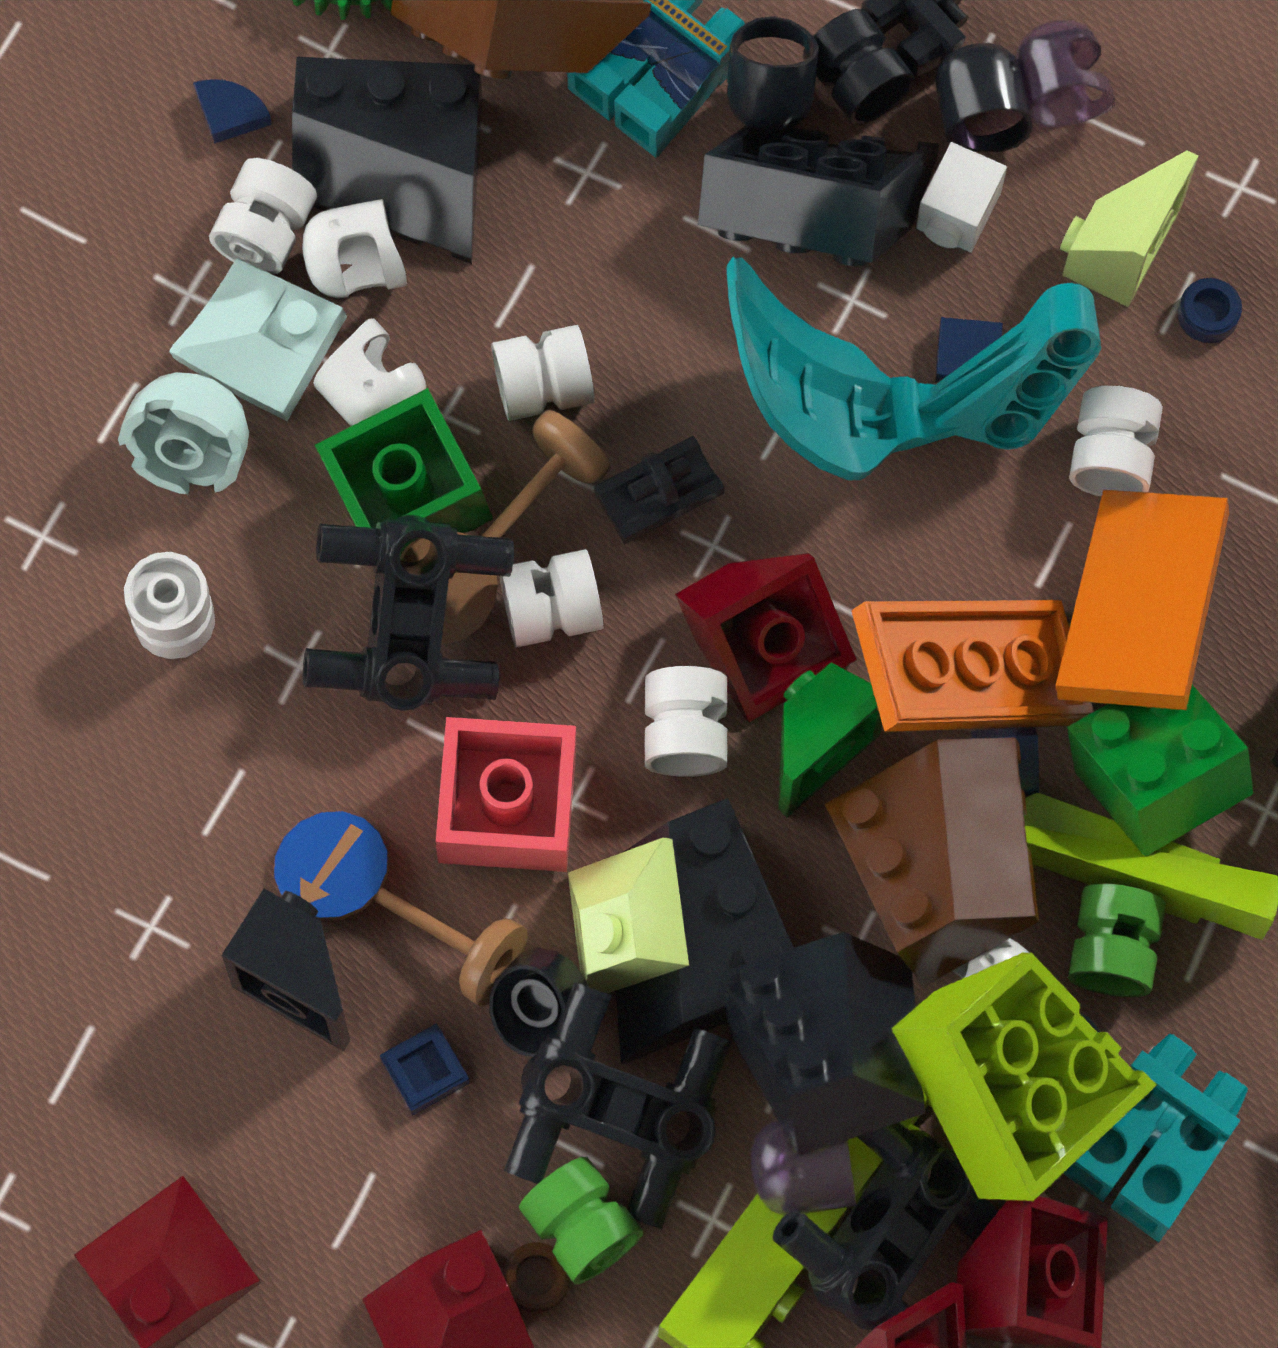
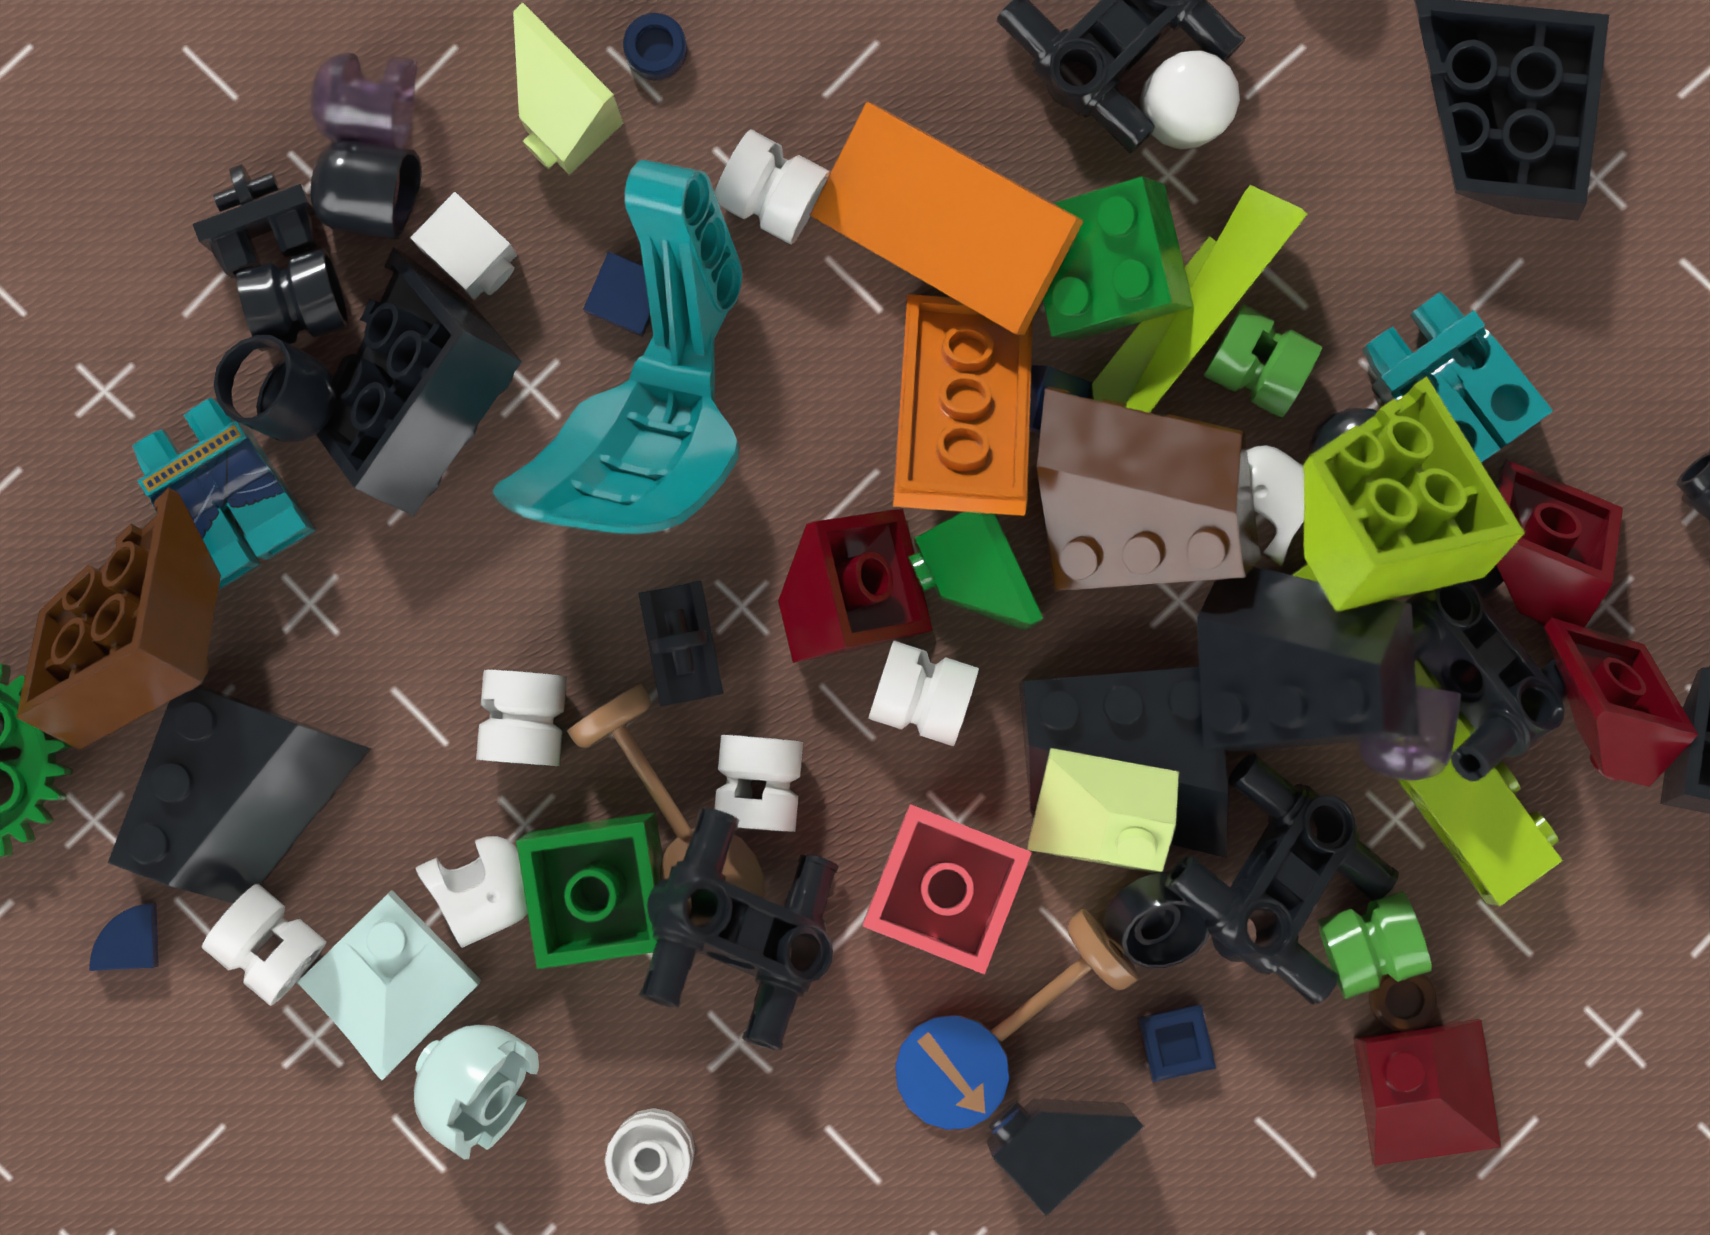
camera: 70 degrees left, 15 degrees up
white helmet [302,199,407,298] -> none

